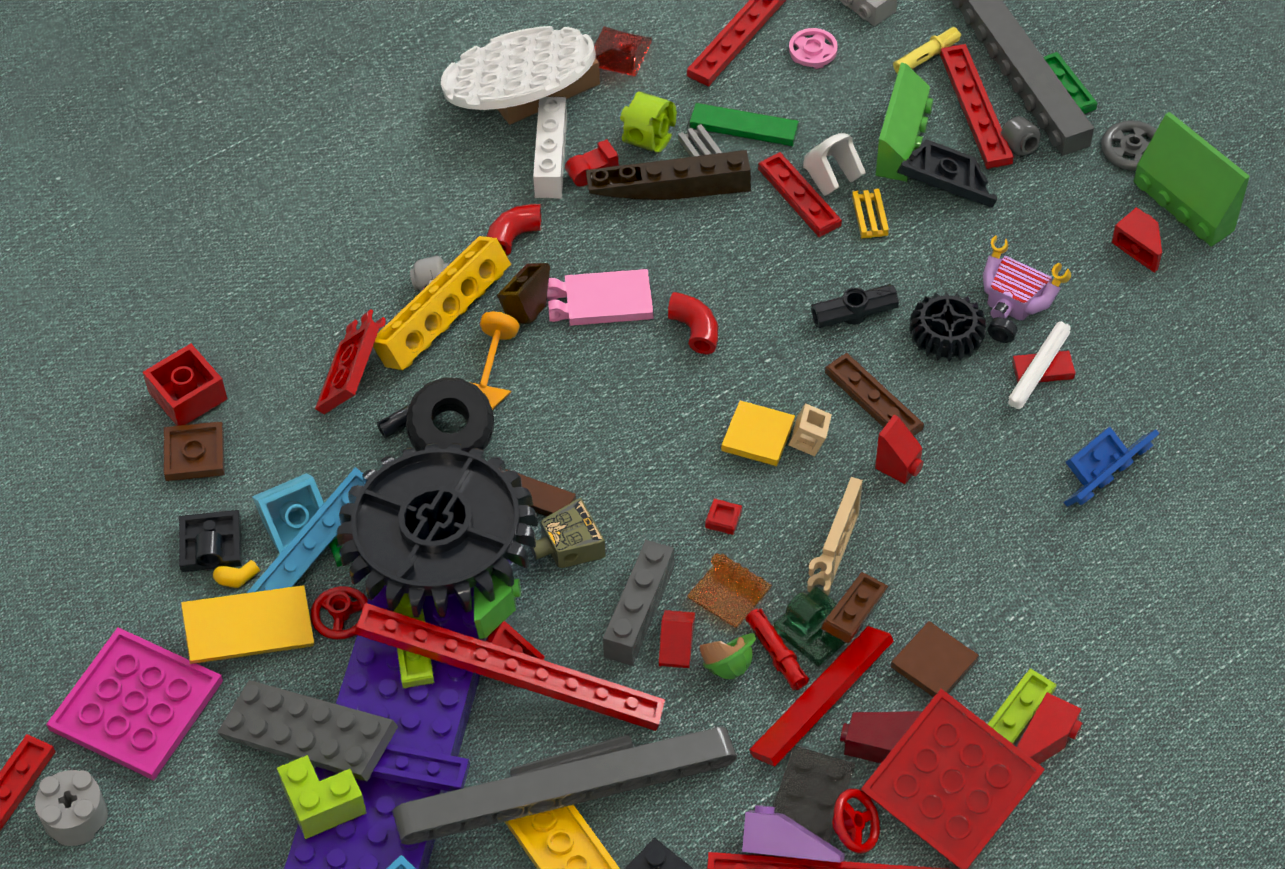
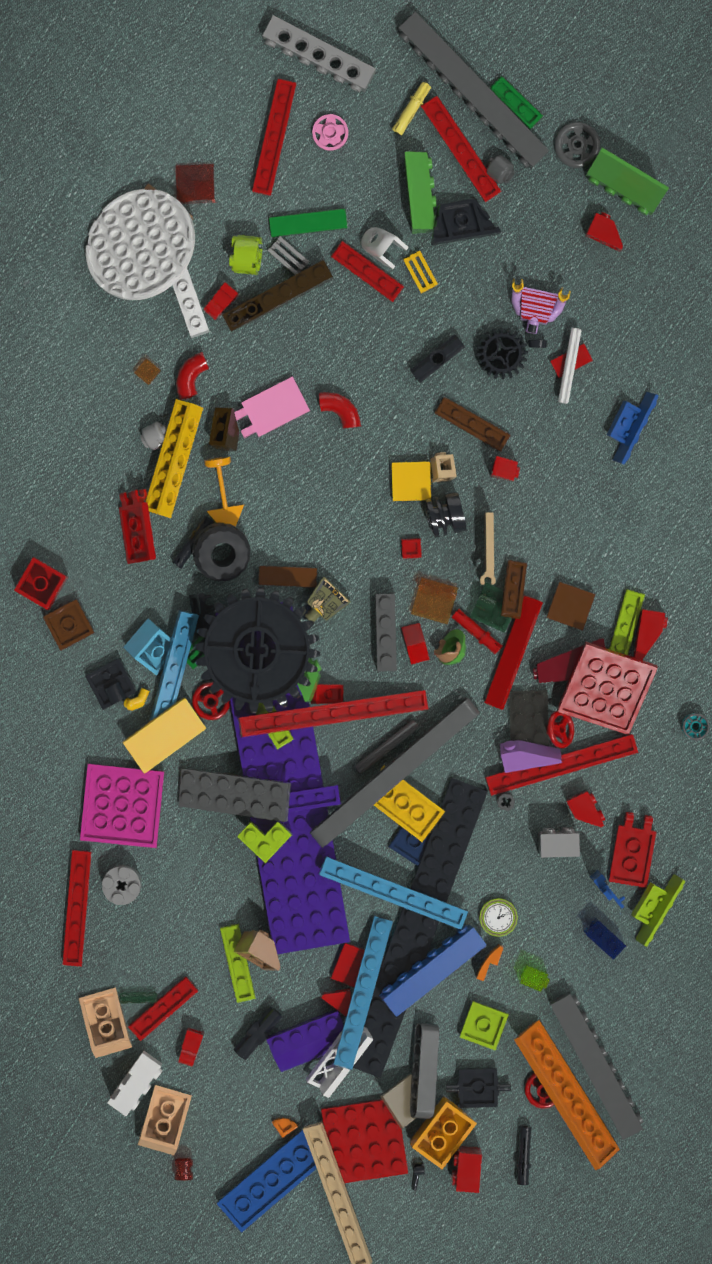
camera: 25 degrees left, 35 degrees up
none -> clear orange tile [134,358,161,385]
none -> black wheel [425,492,467,538]

